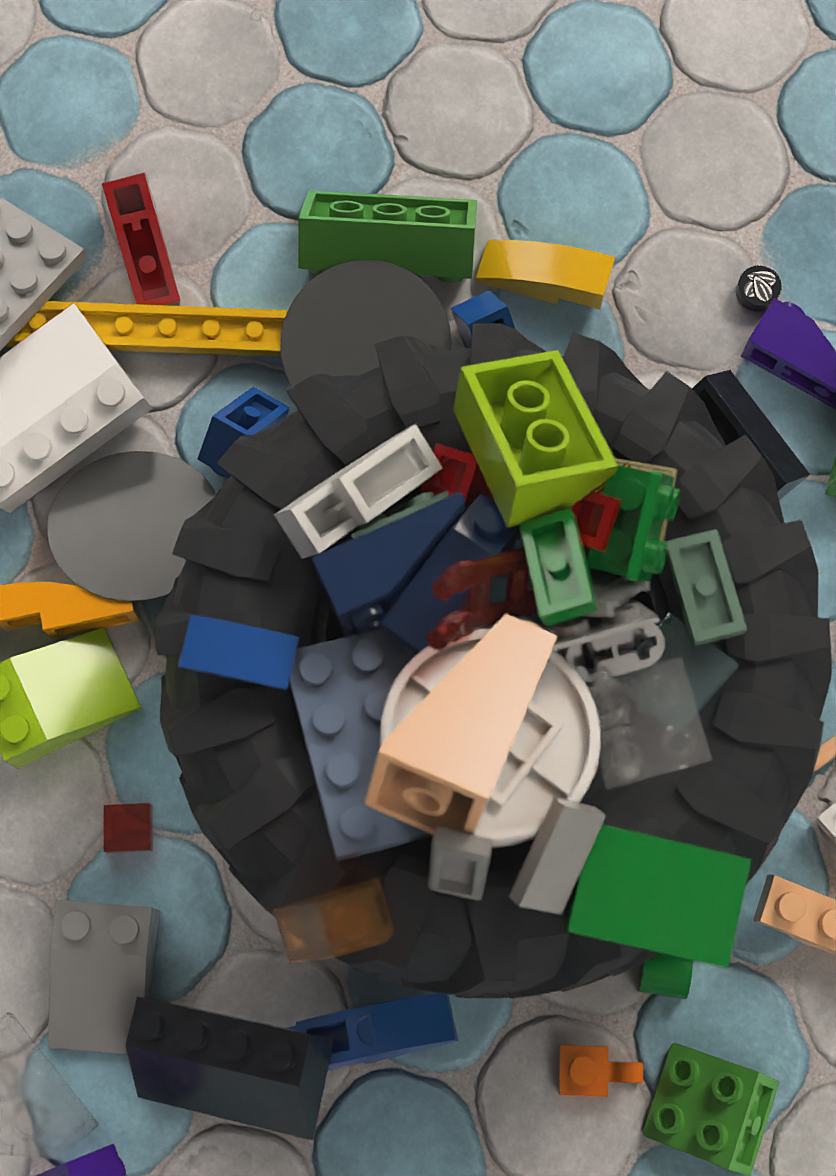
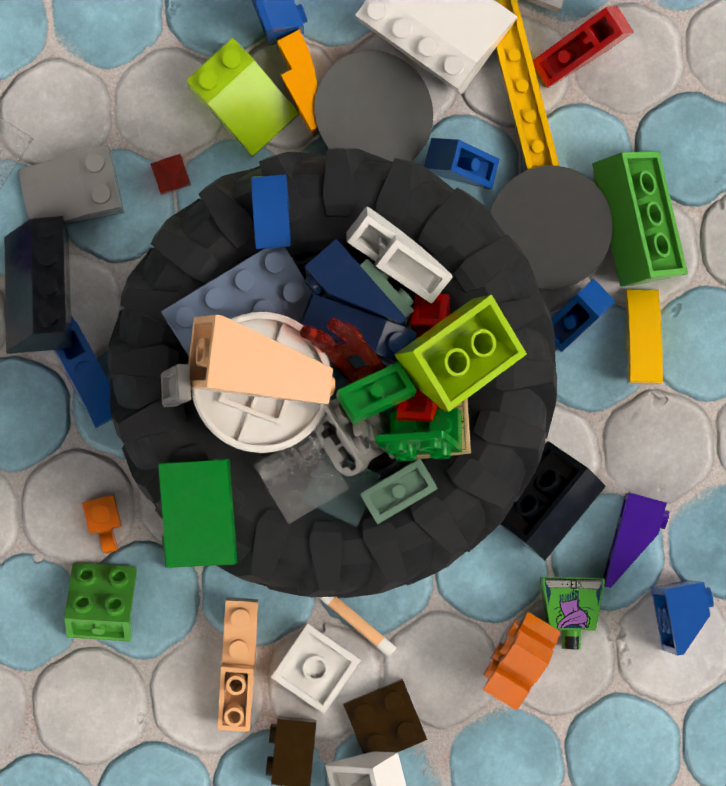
camera: 65 degrees right, 10 degrees up
clear orange slope [273,878,394,963] -> none
light grey tile [509,797,606,914] -> none
tile [736,265,782,312] -> none

